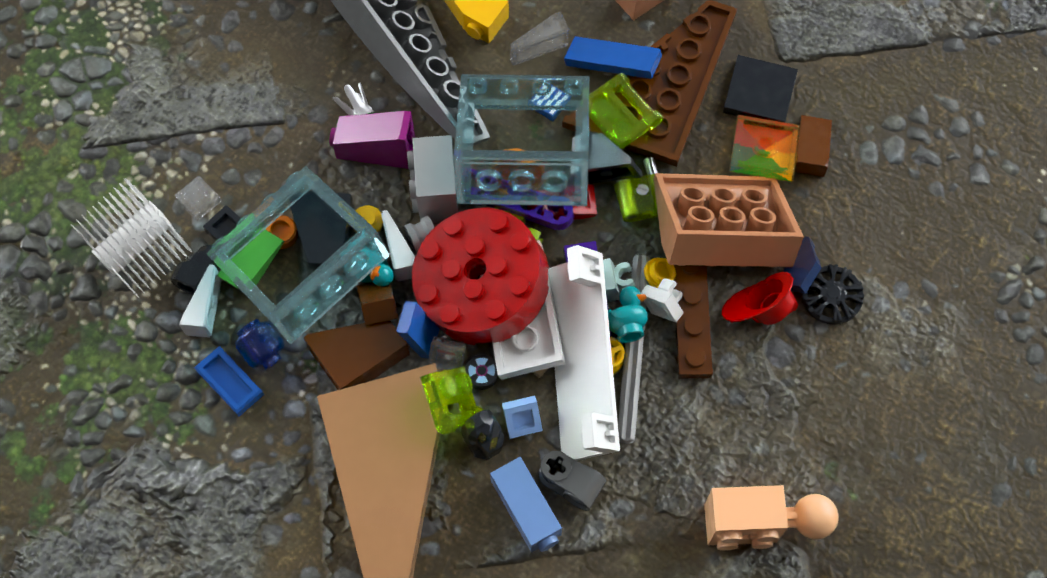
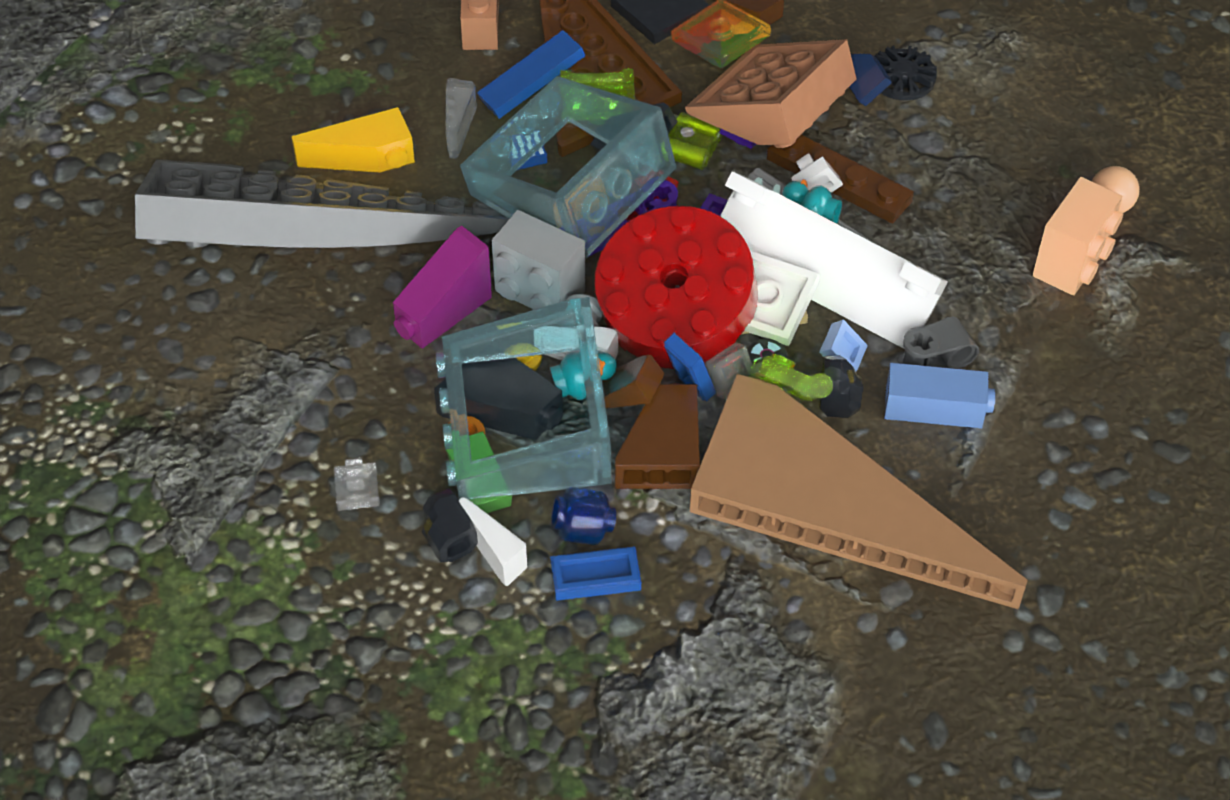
camera: 55 degrees left, 15 degrees down
white piece [71,178,192,298] -> none
black tile [203,205,250,251] -> none
flat silver piece [333,82,375,115] -> none
yellow plate [644,257,676,288] -> none
red piece [722,272,798,325] -> none

